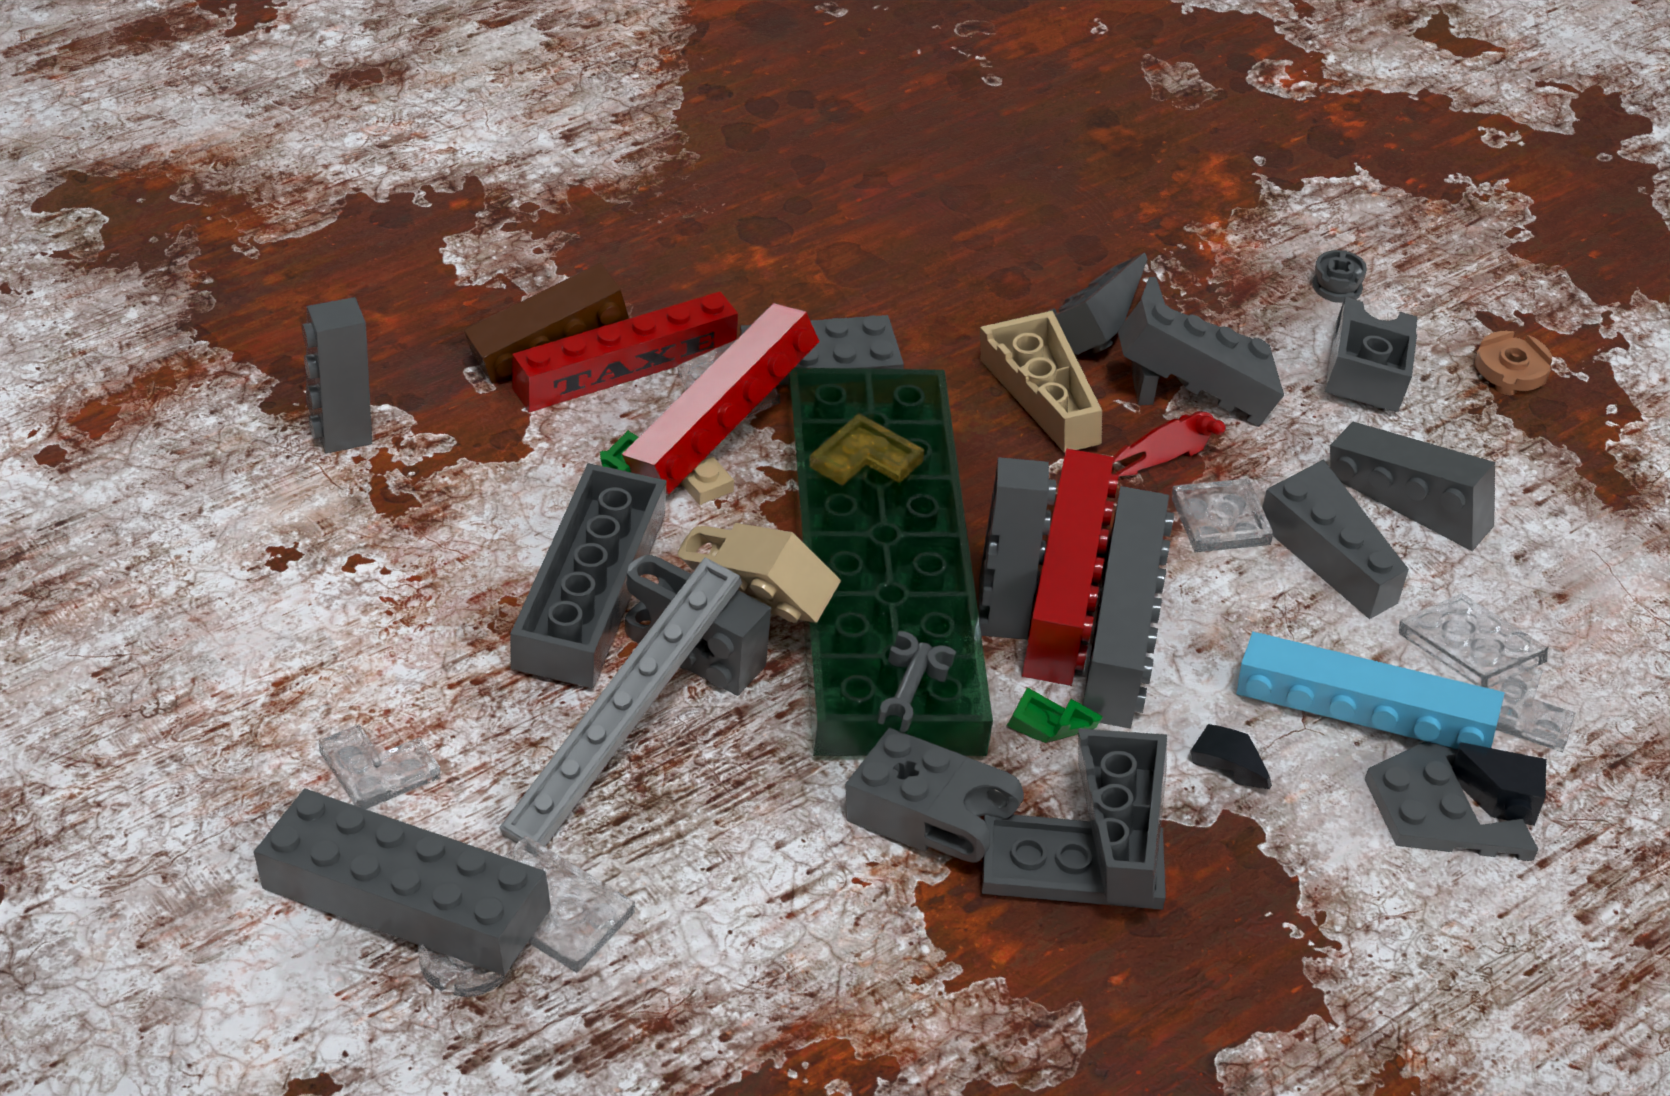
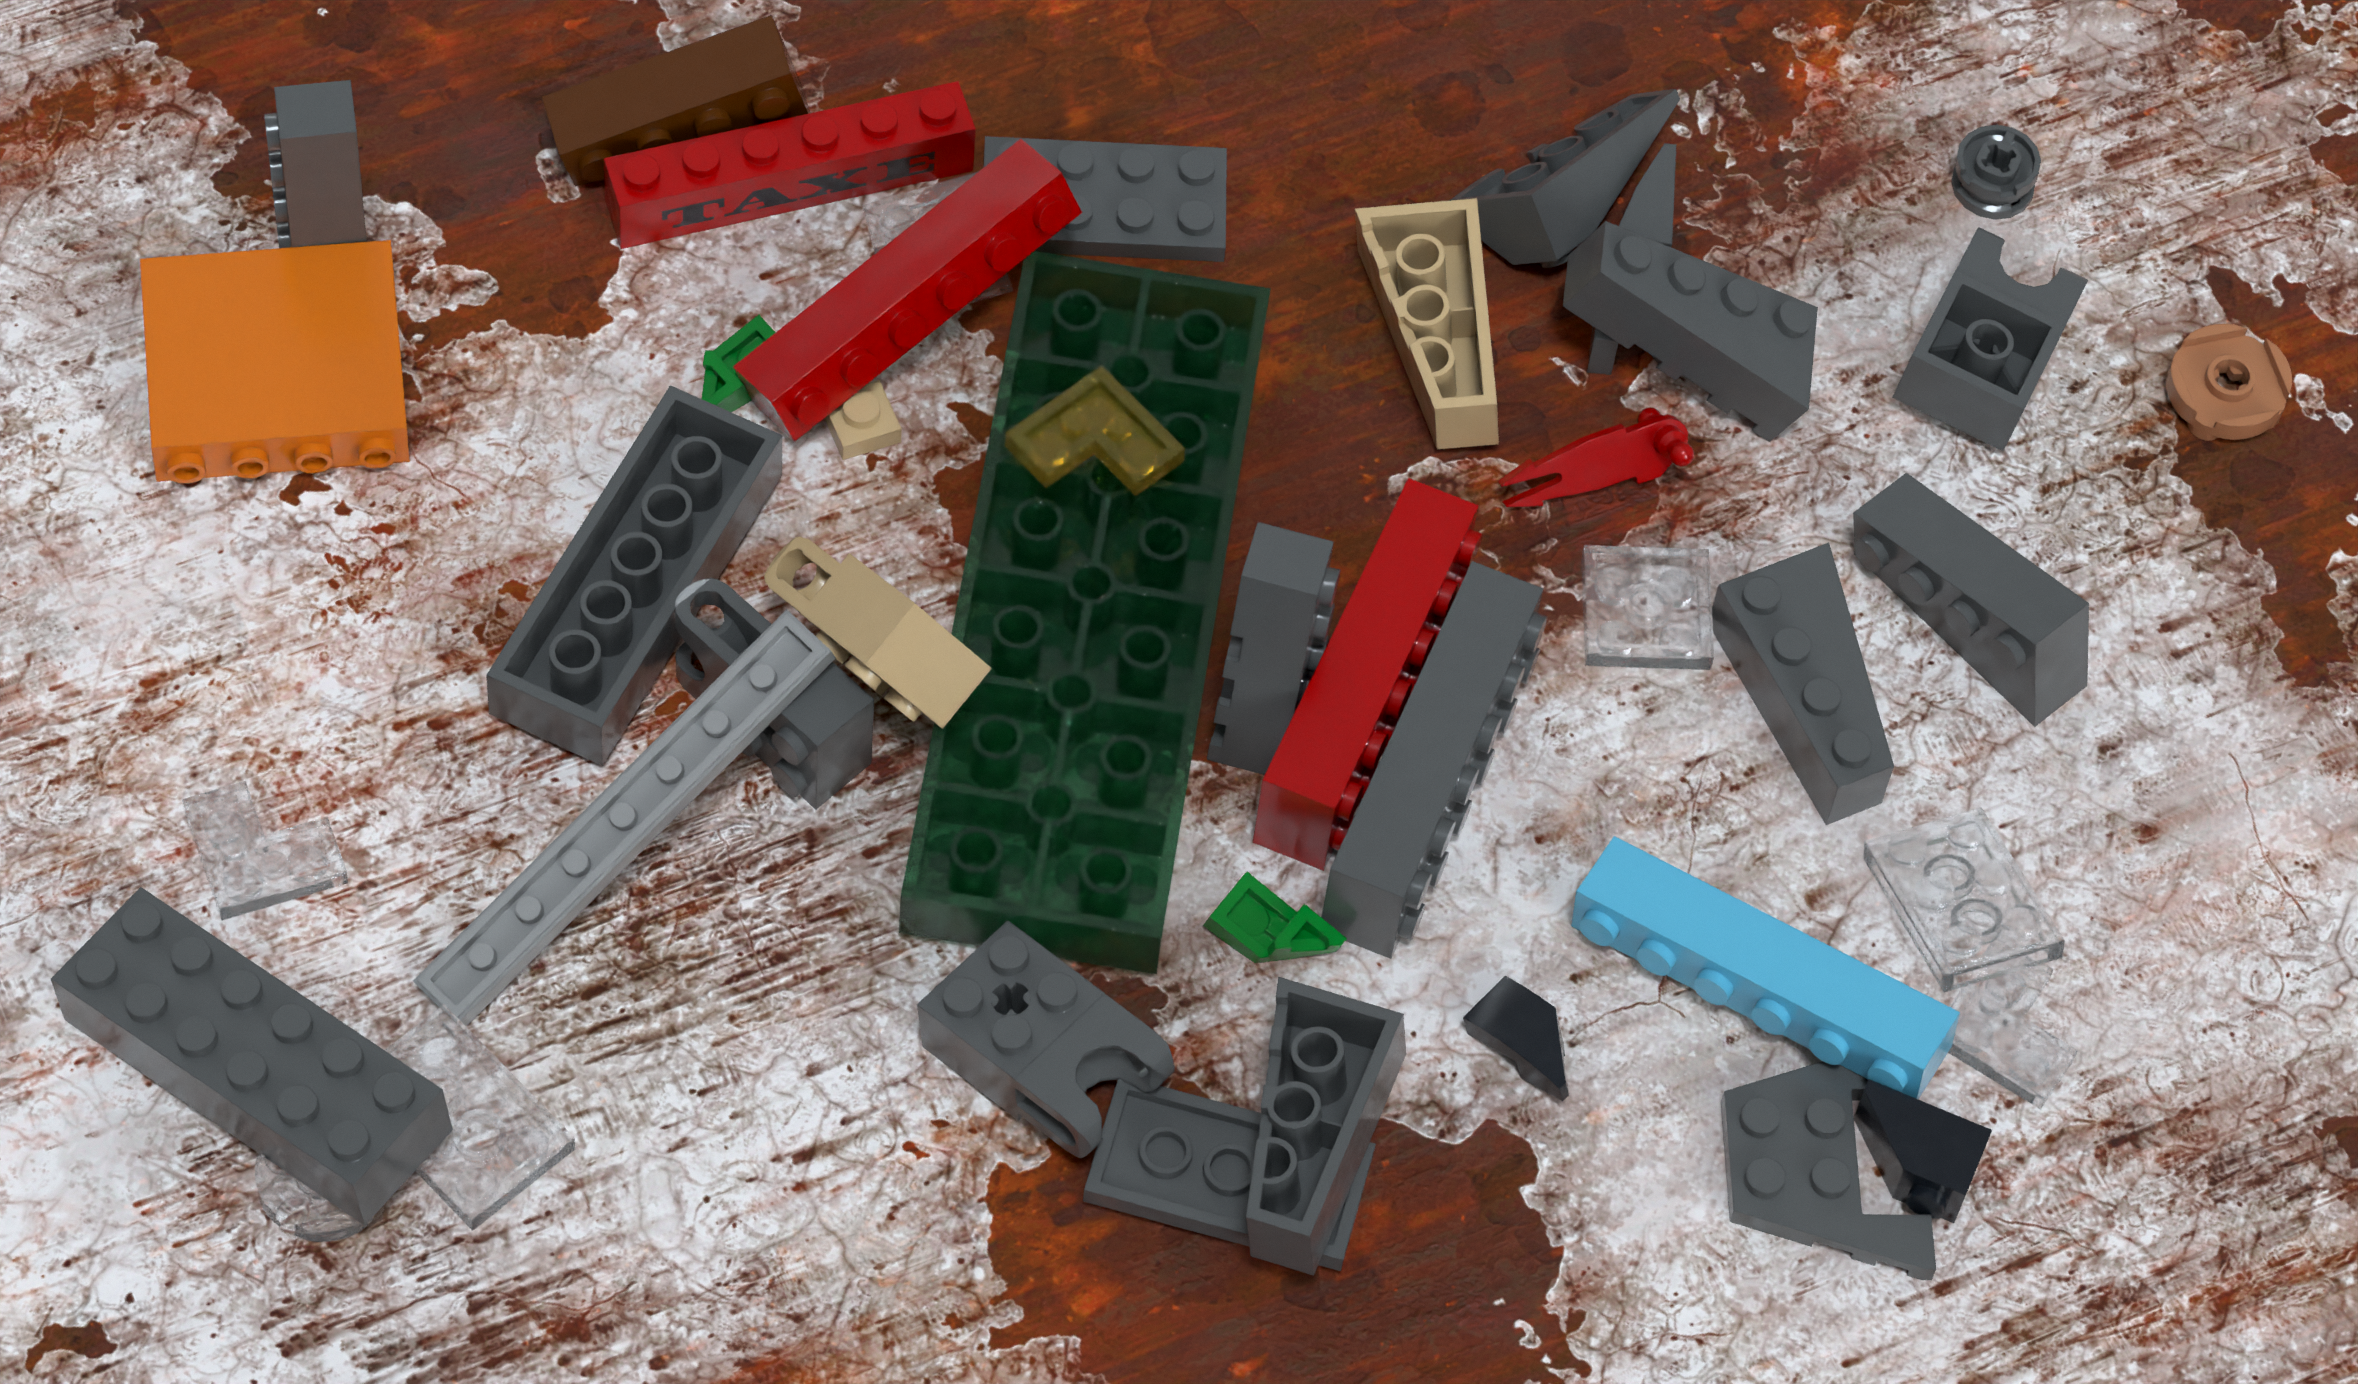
camera: 10 degrees right, 15 degrees up
dark grey bar [878,631,956,732] -> none
none -> orange panel [140,240,410,483]

